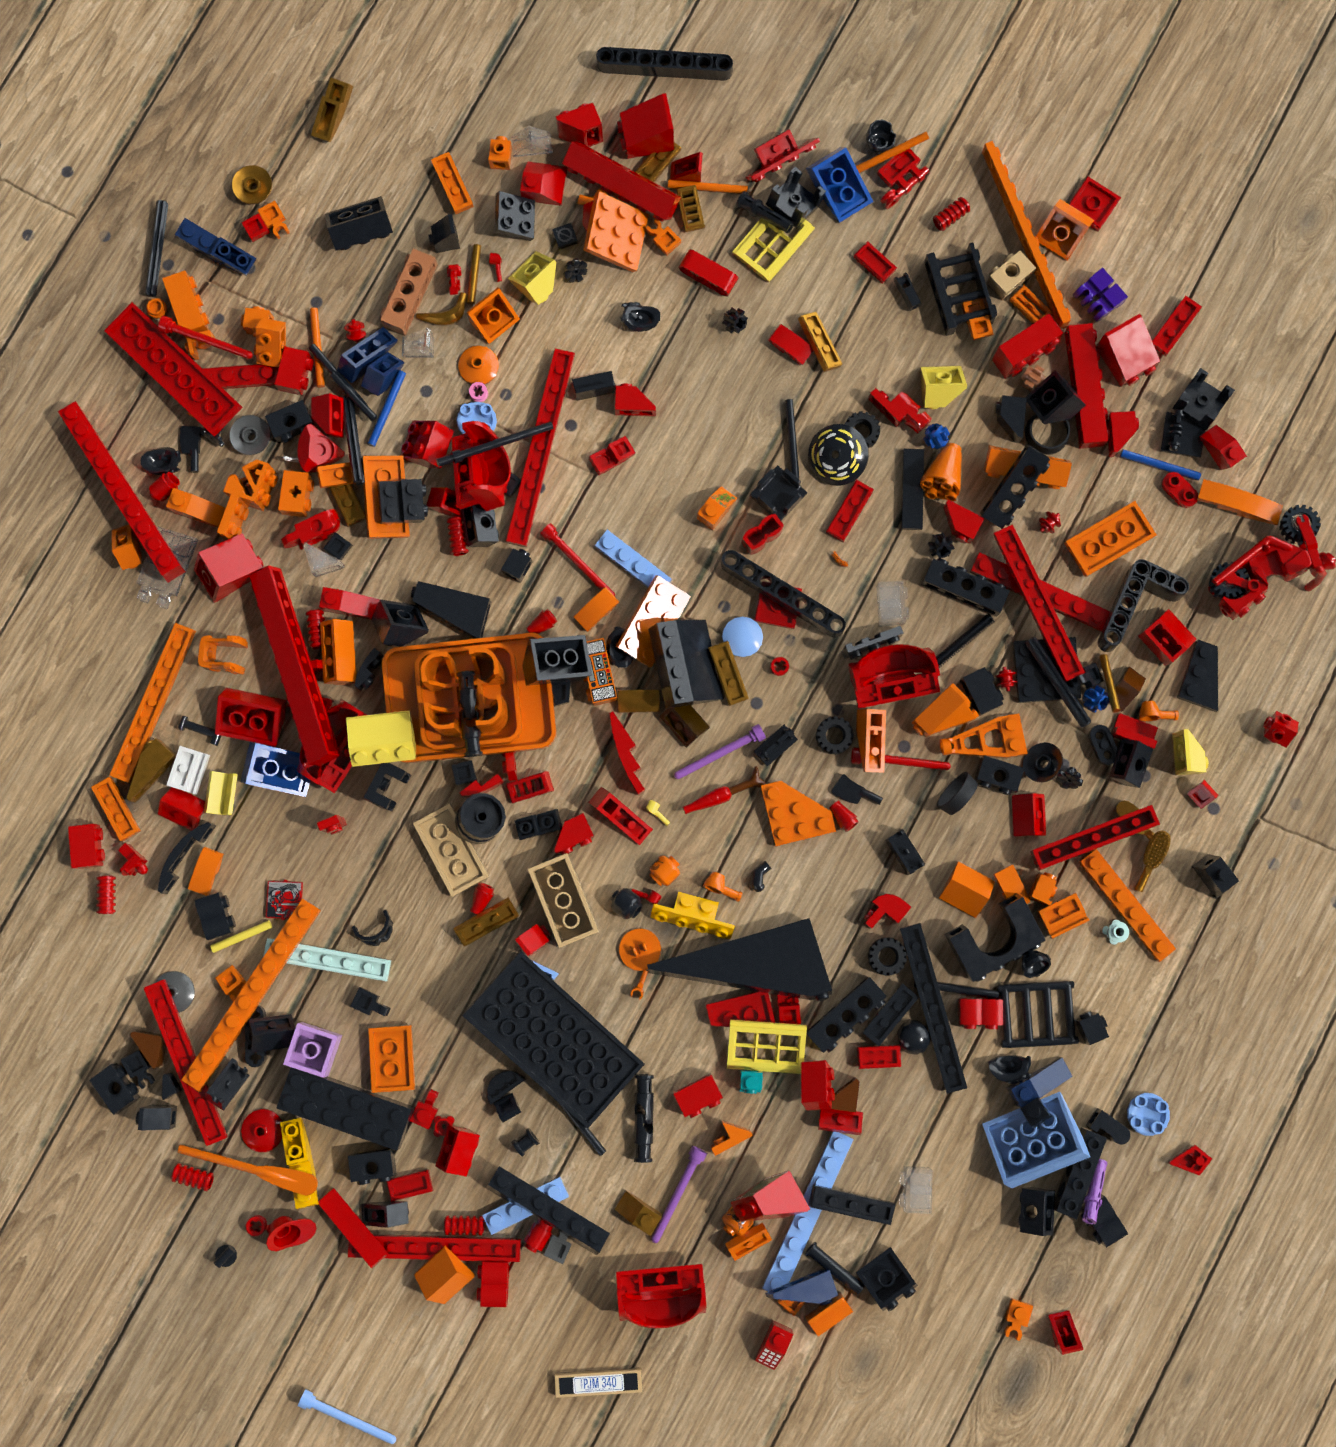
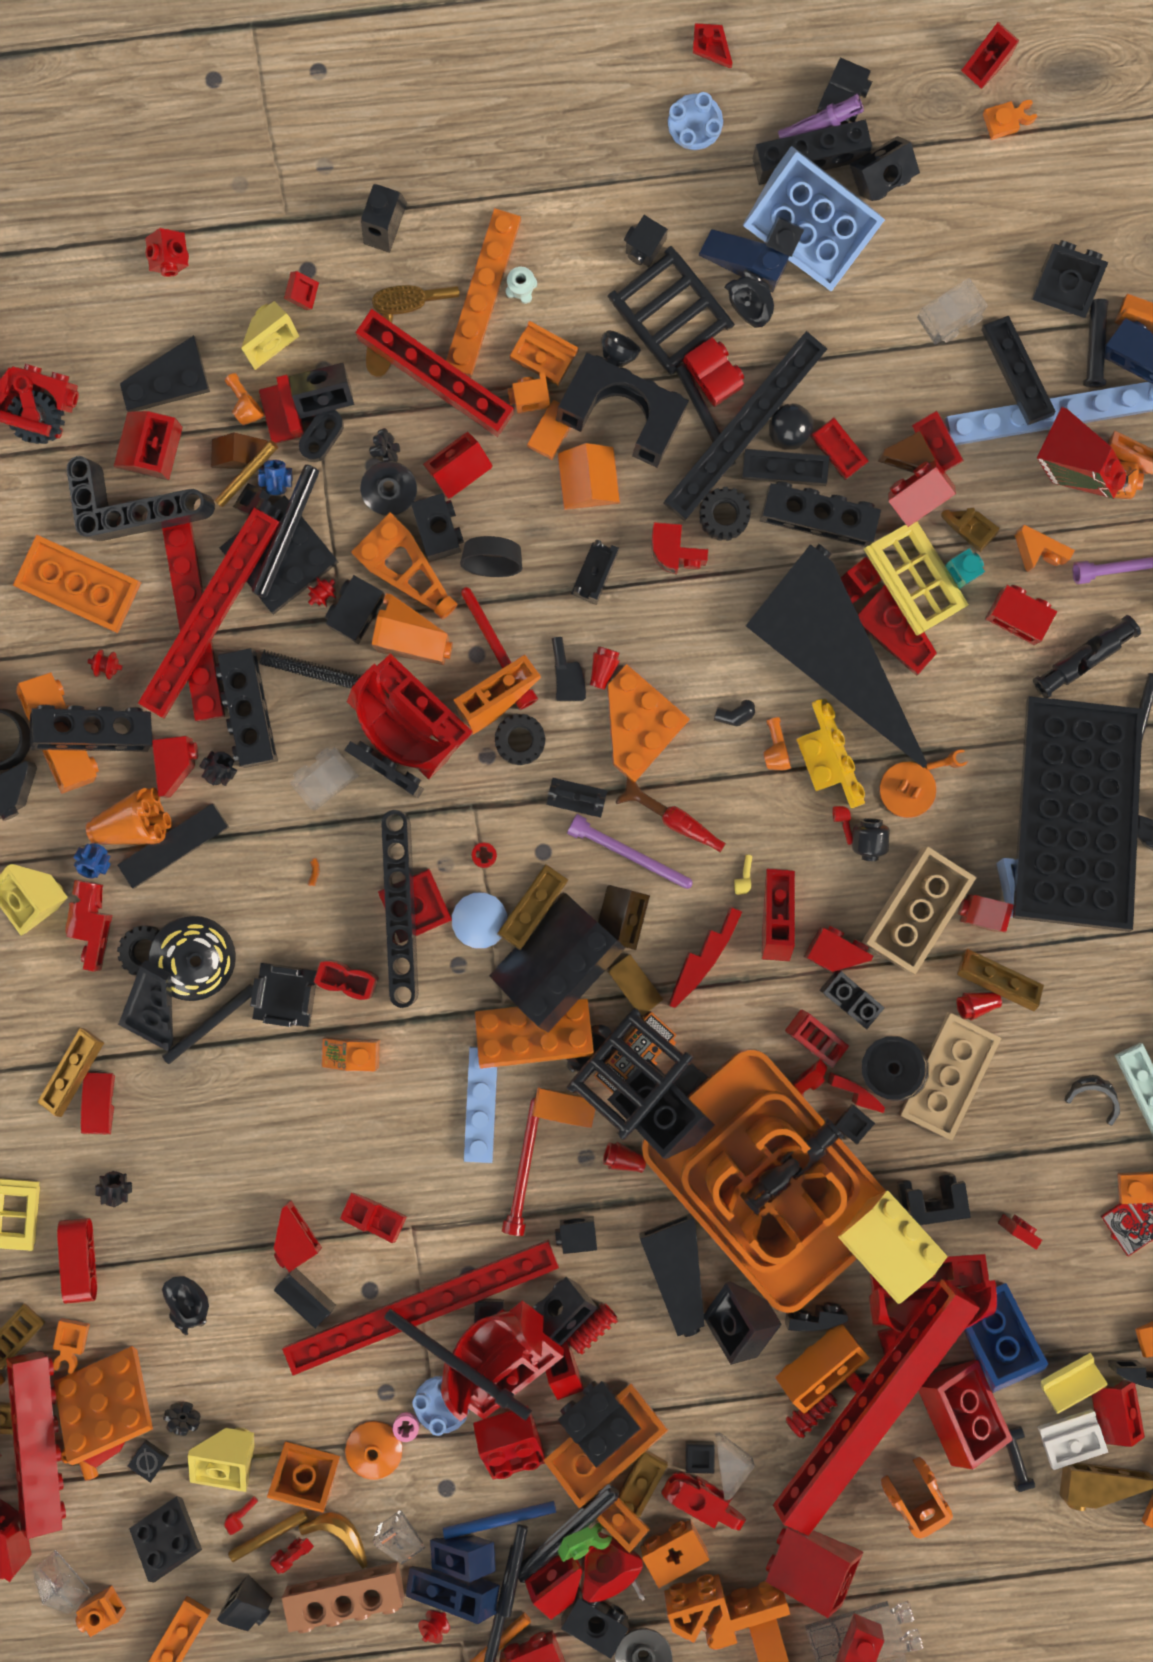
camera: 125 degrees left, 5 degrees up
orange plate [109,623,196,784] -> none
red slope [319,587,380,620] -> none
red slope [520,161,567,206] -> none
orange head [649,855,680,887] -> none
red tile [826,479,874,543] -> none
black leg [1085,1108,1130,1145] -> none
none -> black wing [118,960,173,1051]
none -> bright green plate [557,1523,612,1562]
none -> black bar [566,1008,693,1140]
none -> pearl gold slope [941,507,1000,553]

